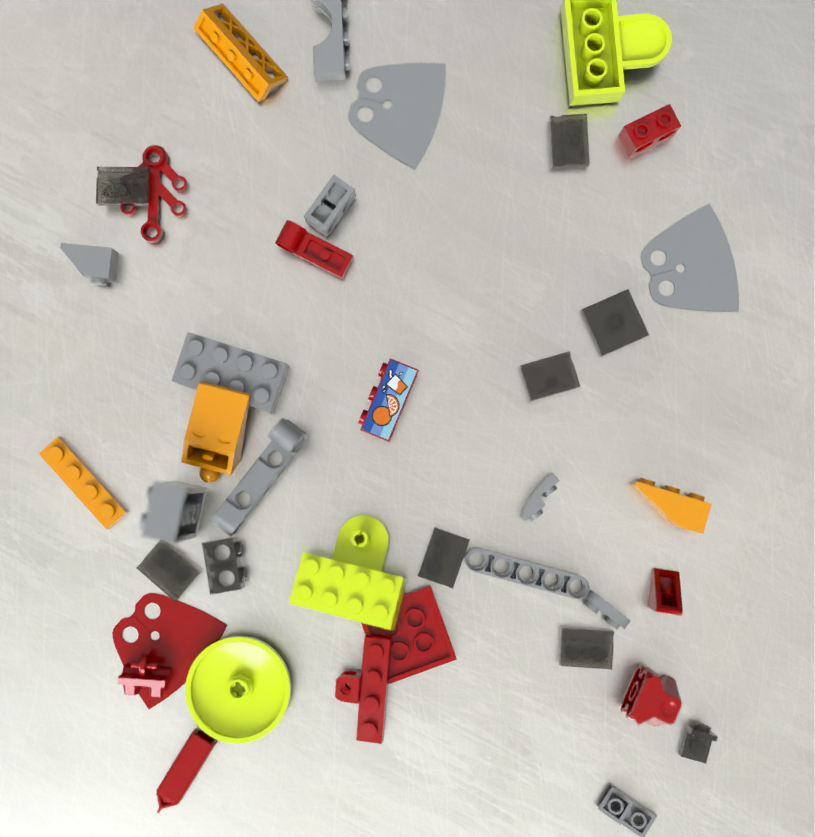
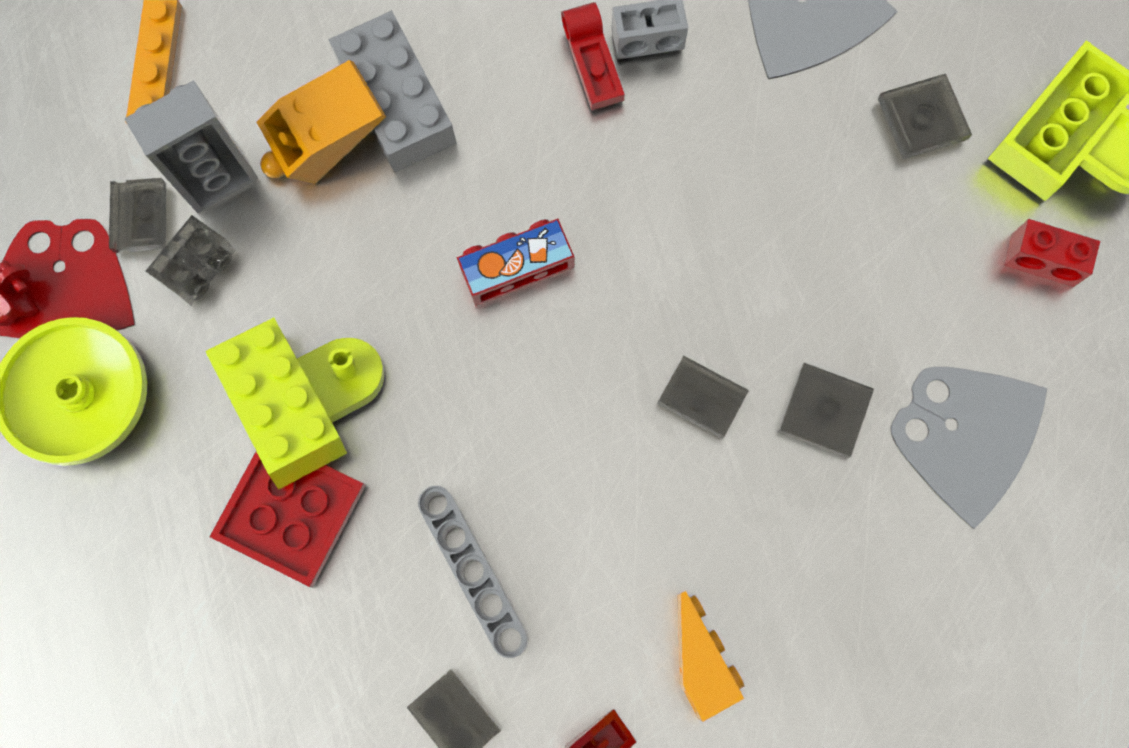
camera: 45 degrees right, 10 degrees down
light grey beam [210,418,309,536] -> none
red plate [335,635,392,744] -> none
clear smoke plate [418,527,470,588] -> none
light grey slope [520,473,560,522] -> none
clear smoke plate [549,114,590,169] -> none
light grey plate [584,590,630,630] -> none
none -> clear smoke plate [878,73,972,160]

